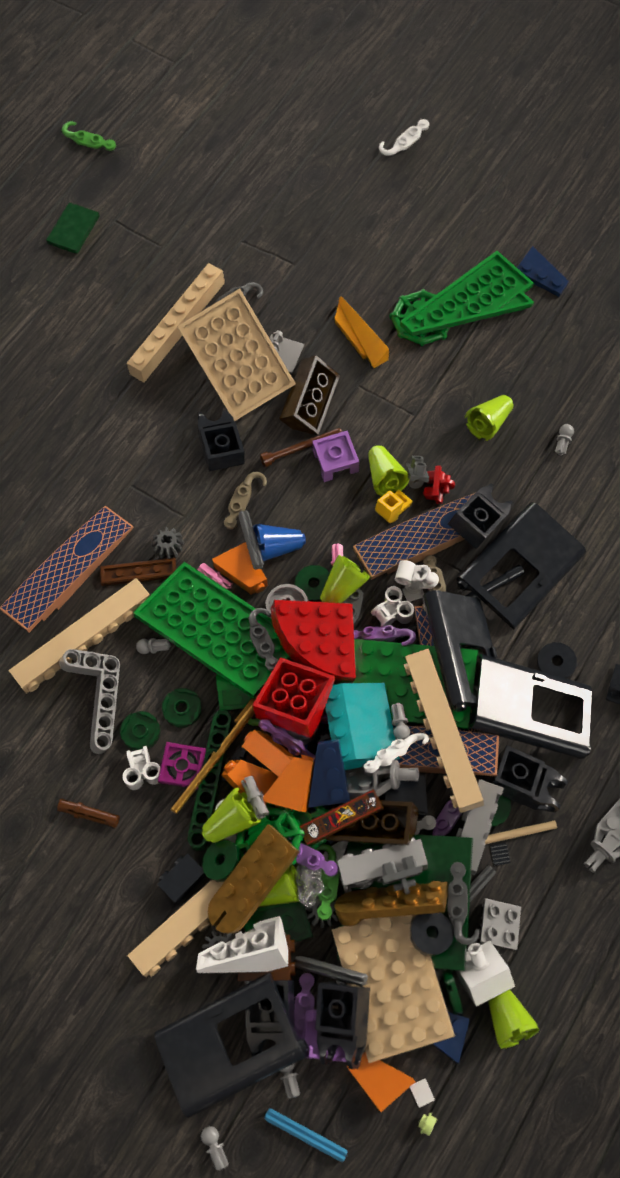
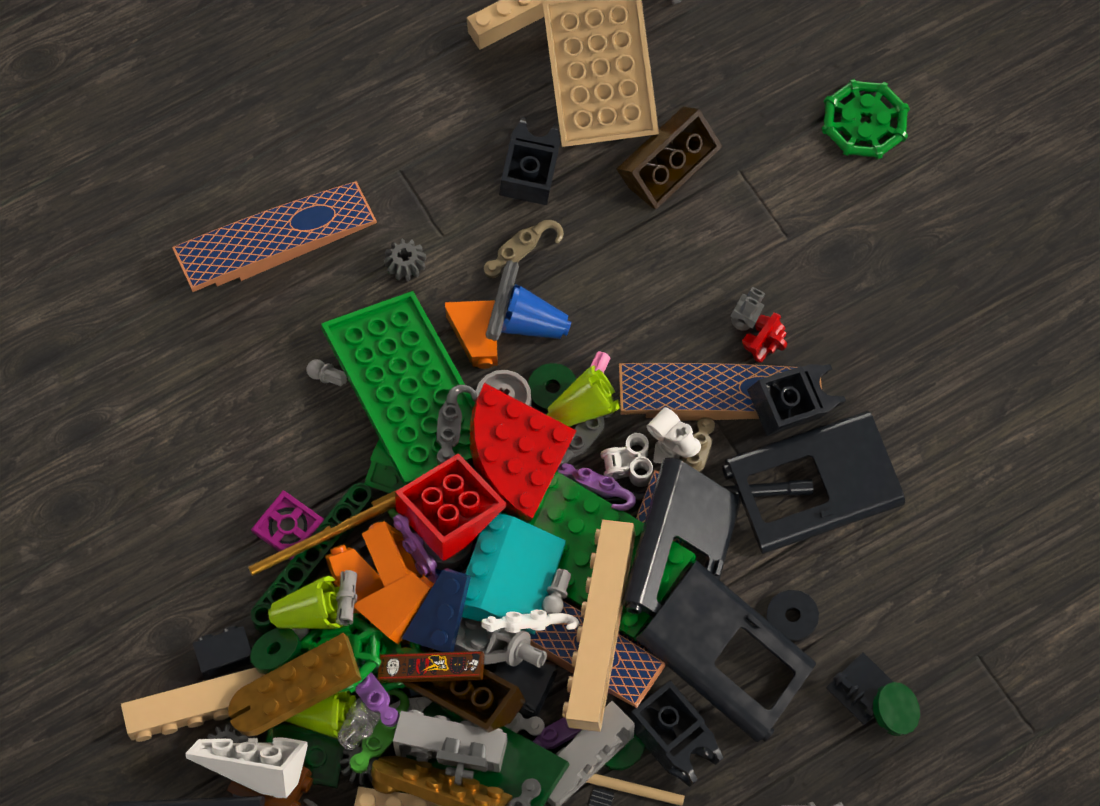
camera: 25 degrees right, 0 degrees up
tan brick [9,578,150,694] -> none
reddish brown pin [57,798,120,828] -> none
light grey beam [59,649,120,754] -> none
reddish brown tile [100,558,177,586] -> none
dark green tile [120,711,160,750] -> none
white piece [123,746,160,790] -> none
dark green tile [162,688,202,728] -> none
bright pink axle [197,563,233,591] -> none
reddish brown piece [259,428,342,468] -> none
light grey hinge [270,330,304,373] -> none
medium lavender panel [312,431,359,482] -> none
light orange wedge [335,296,389,368] -> none
lime cone [368,446,409,496] -> none
yellow brick [375,490,413,523] -> none
green wing [399,251,534,336] -> none
lime cone [465,395,514,441] -> none
dark blue wing [517,246,569,297] -> none
light grey axle [555,424,574,455] -> none

